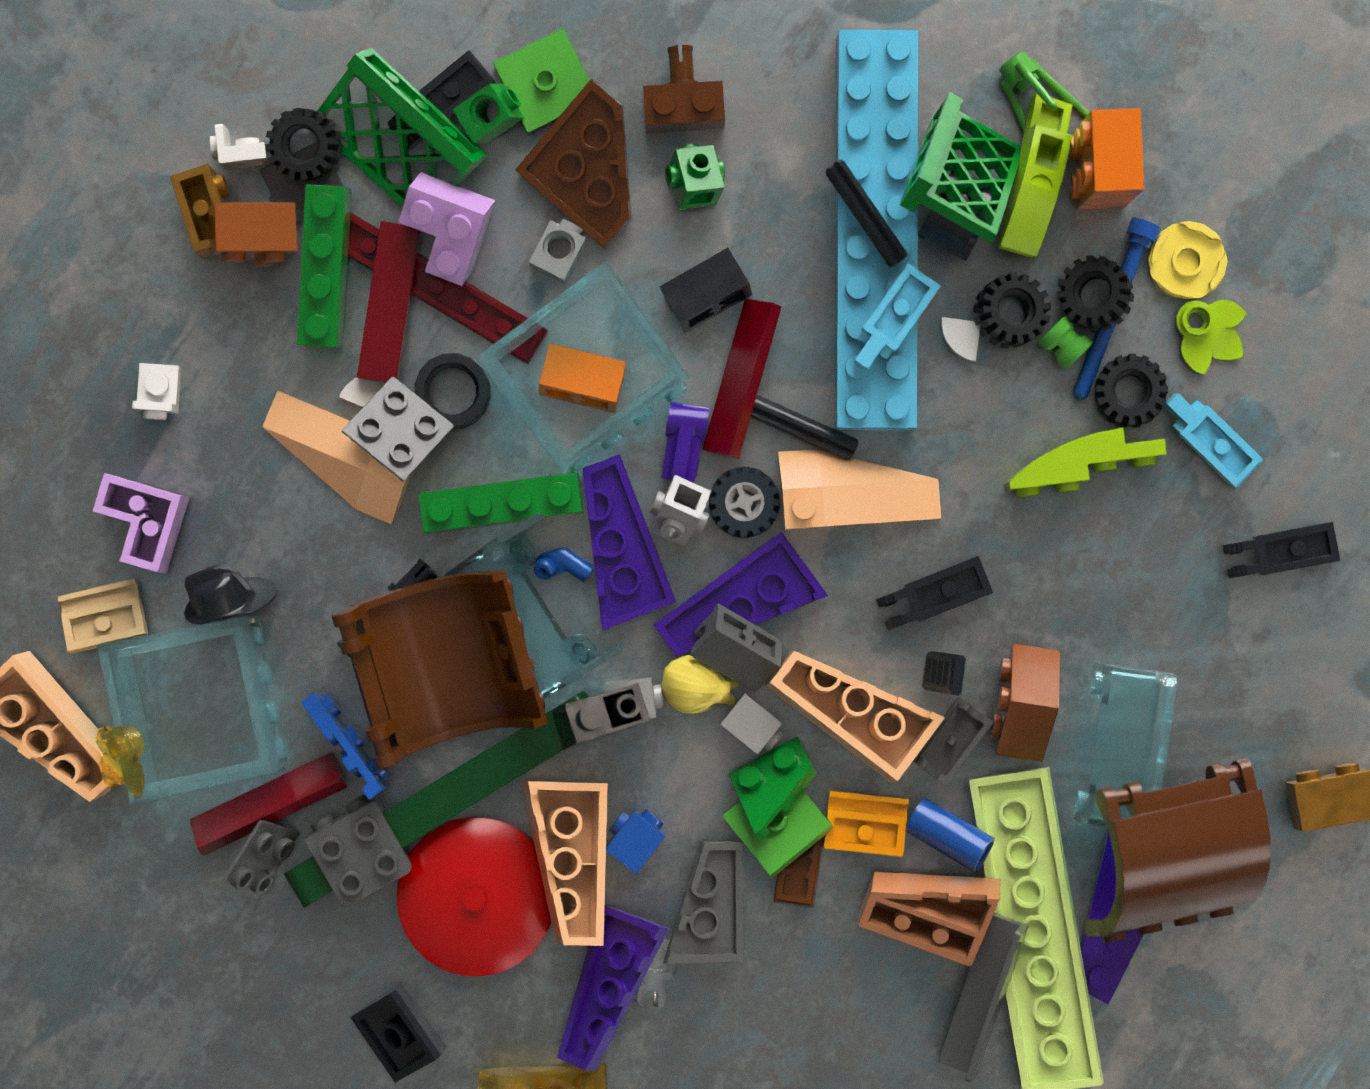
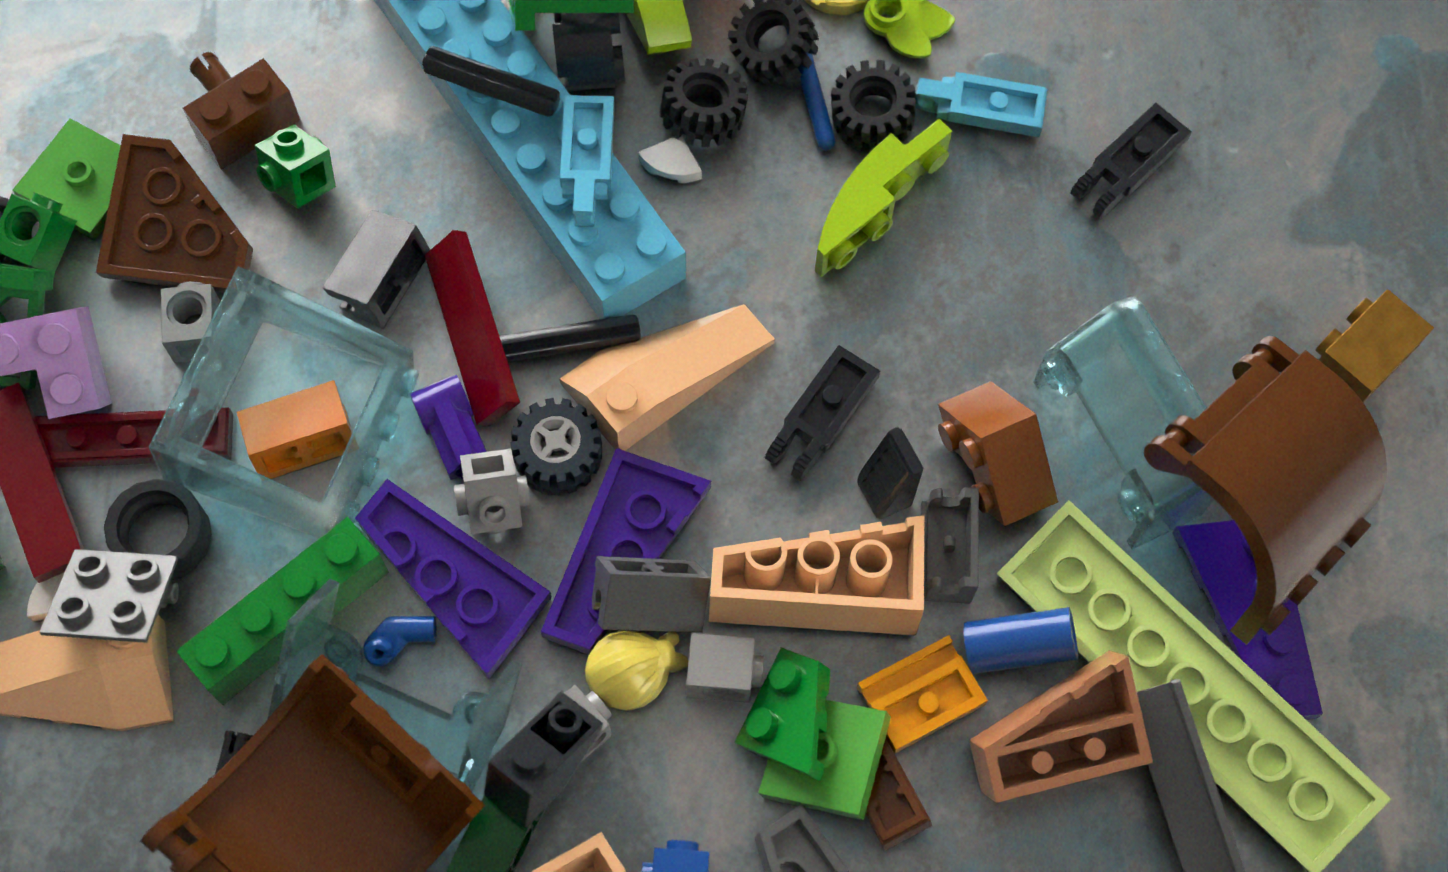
camera: 35 degrees left, 20 degrees down
bright green wheel [1037,314,1093,370] -> none

